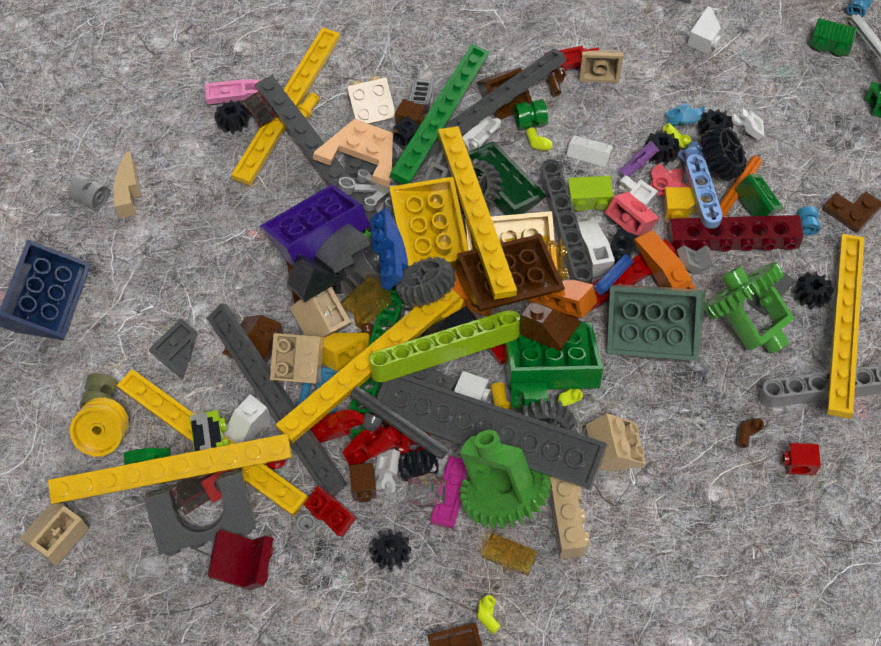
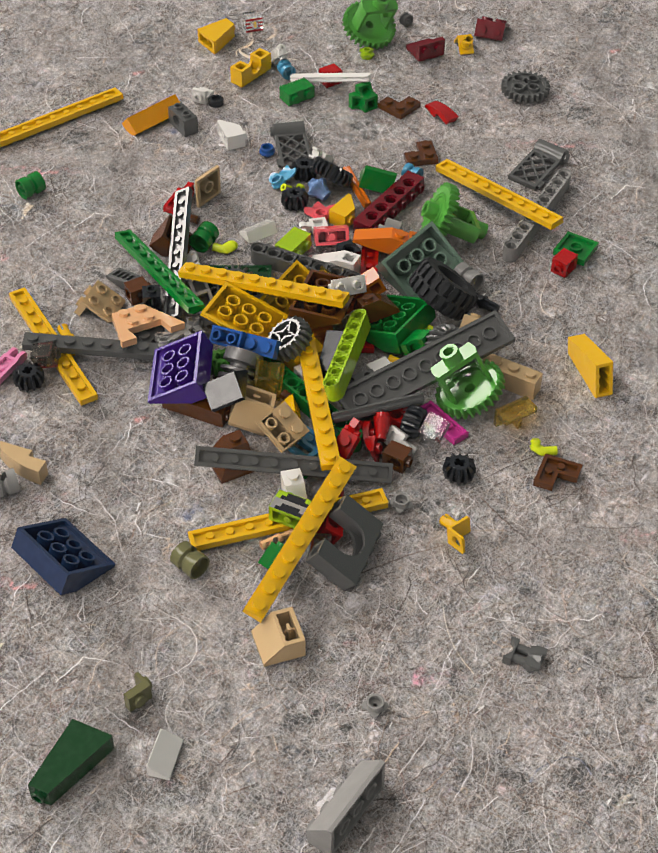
camera: 55 degrees left, 15 degrees down
yellow wheel [69,397,129,457] -> none
dark grey wing [149,319,198,379] -> none
dark red bracket [208,530,274,590] -> none
red slope [304,486,357,537] -> none
dark grey slope [315,223,370,273] -> none
dark grey hinge [363,412,383,432] -> none
blue axle [594,255,633,295] -> none
medium lavender pin [619,141,660,178] -> none
light blue beam [685,154,722,228] -> none
reddish brown arm [737,418,764,448] -> none
black gear [794,271,834,309] -> none
none -> blue plate [259,143,275,157]
none -> light nougat pin [259,529,293,550]
none -> dark grey piece [270,121,312,170]
none -> white hinge [328,274,367,295]
none -> black tyre [409,257,478,321]
none -> yellow bracket [439,514,471,554]
none -> light grey wheel [454,262,484,292]
none -> black axle [475,293,500,312]
none -> green plate [553,231,599,266]
none -> yellow slope [568,334,613,398]

